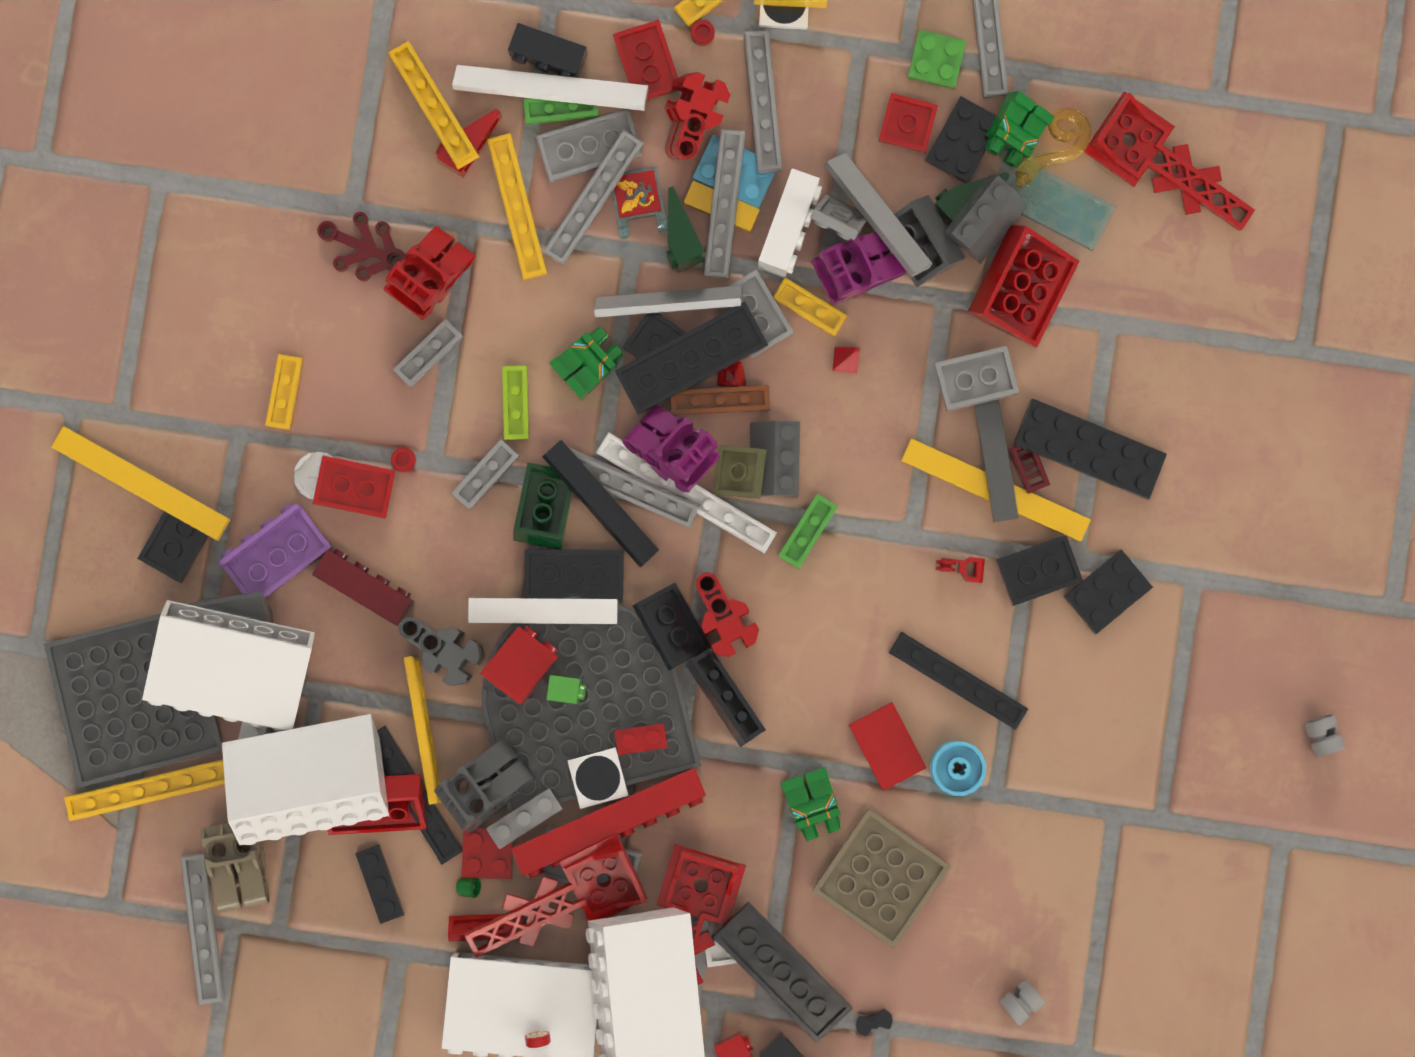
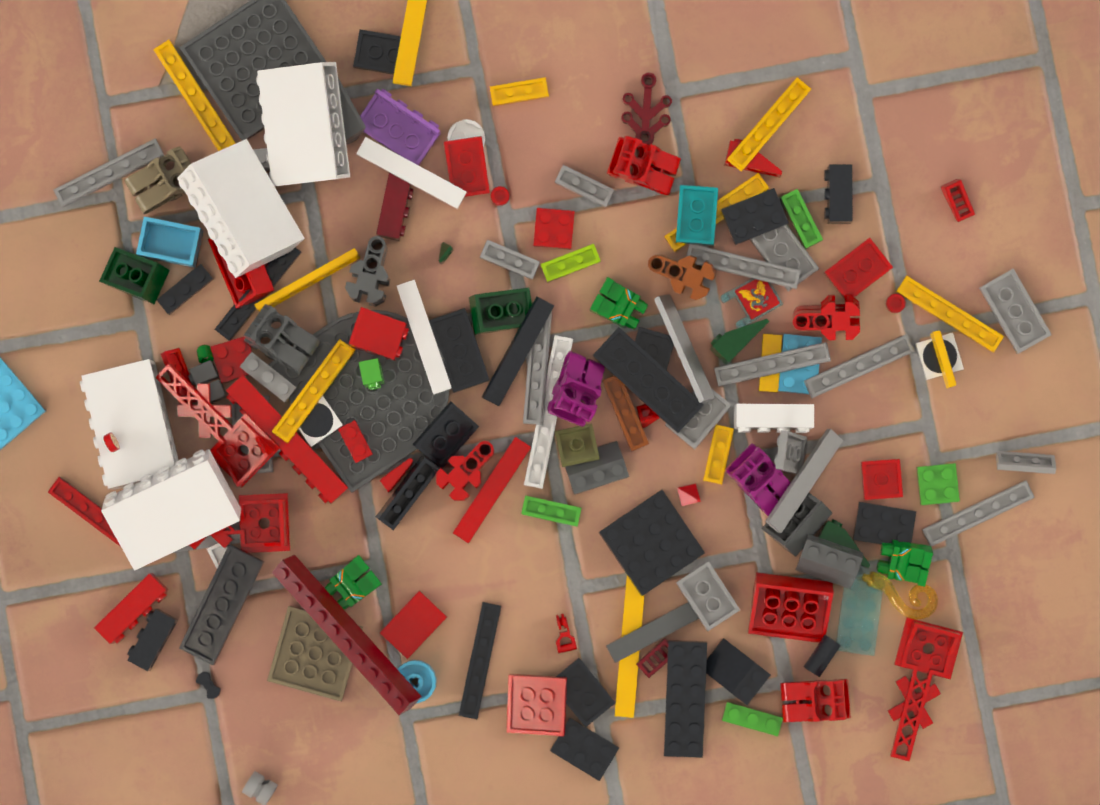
camera: 65 degrees right, 0 degrees up
white tile [452,65,649,111] -> none
none -> dark green slope [99,247,170,305]
none -> medium azure piece [136,217,203,268]
none -> dark grey piece [188,360,227,404]
none -> yellow tile [272,339,356,443]
none -> dark red brick [272,555,422,715]
none -> white tile [356,137,467,209]
none -> red slope [380,458,414,493]
none -> dark green slope [438,242,453,265]
none -> red tile [453,437,531,544]
none -> plate [507,674,567,736]
none -> red plate [533,208,575,250]
none -> black plate [598,490,705,596]
none -> dark orange connector [648,255,716,300]
none -> teal plate [676,185,718,246]
none -> black slope [706,638,771,705]
none -> black plate [721,188,789,245]
none -> bright green plate [722,702,783,736]
none -> red connector [780,679,851,722]
none -> black brick [803,635,841,677]

